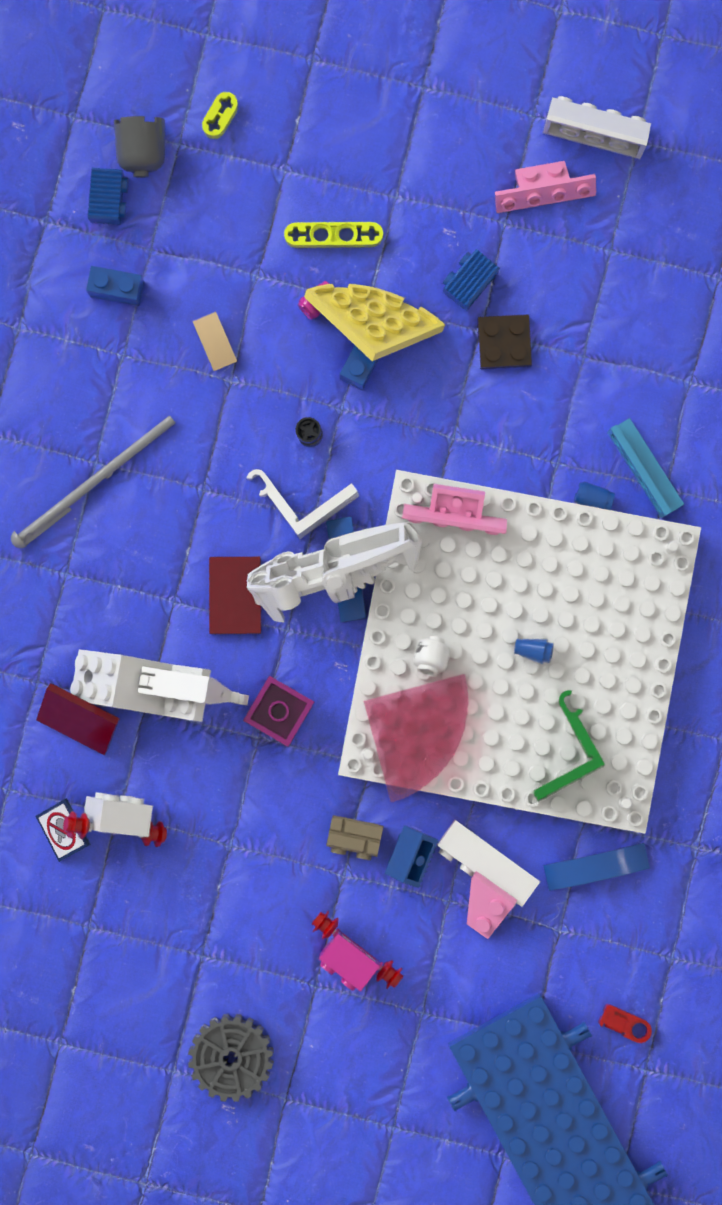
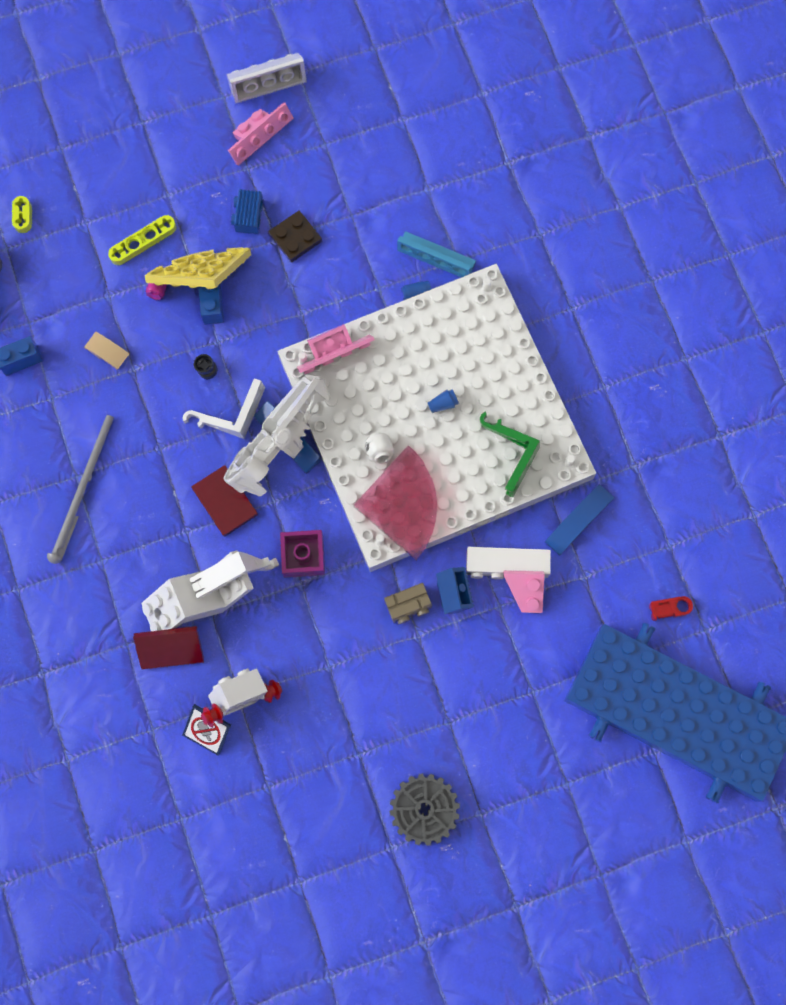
camera: 30 degrees left, 10 degrees down
dark pink brick [312,911,403,991] -> none

